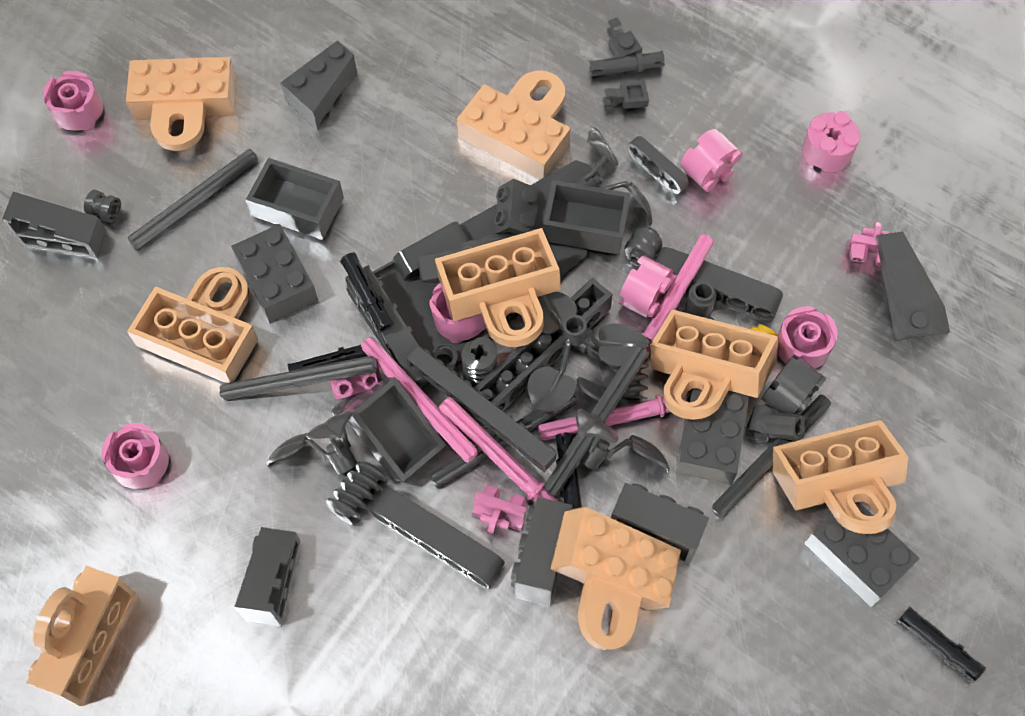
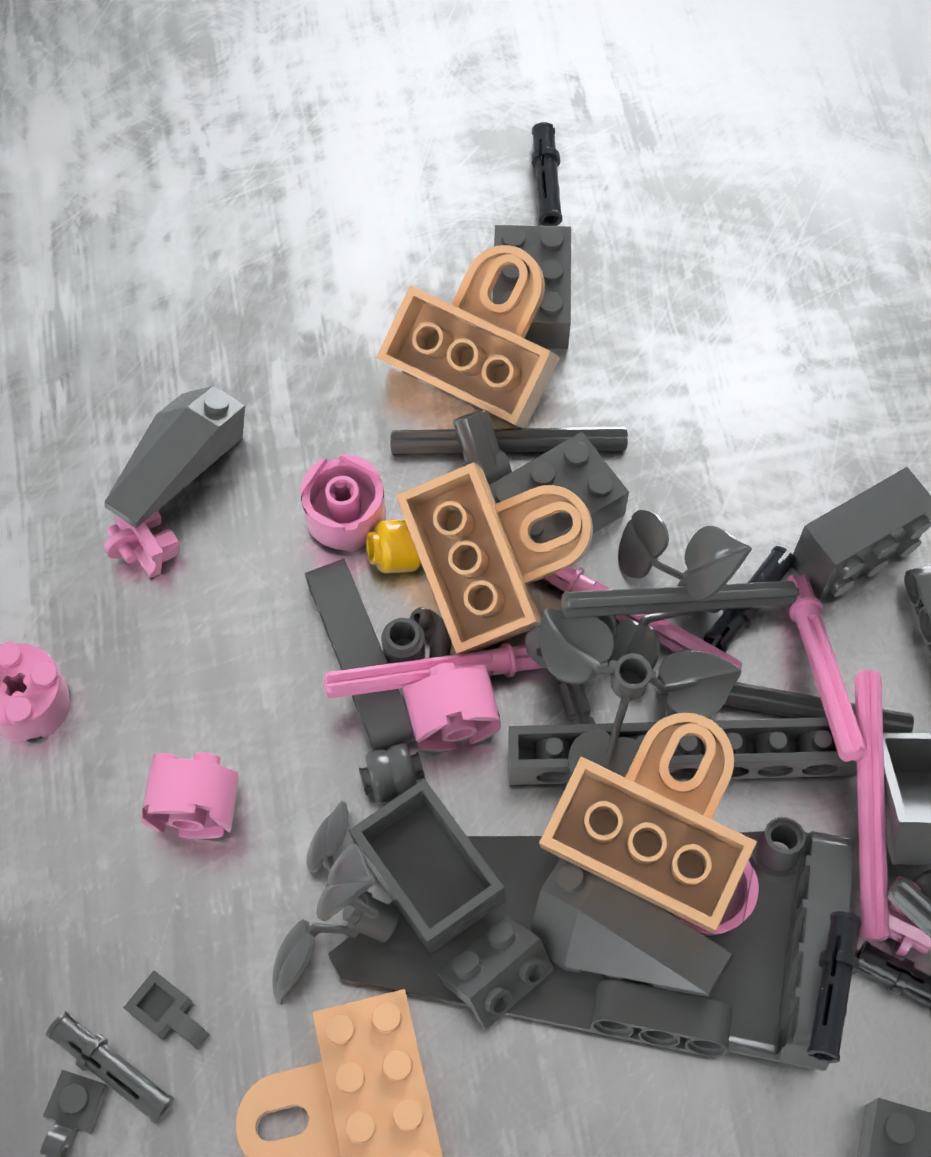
camera: 135 degrees left, 0 degrees up
dark grey piece [406,346,556,473] -> none
dark grey piece [461,336,497,388] -> none
bright pink hips [472,485,527,534] -> none
light nougat brick [551,507,681,650] -> none
dark grey piece [611,482,710,566] -> none
dark grey beam [627,136,689,194] -> none
dark grey brick [761,354,827,415] -> none

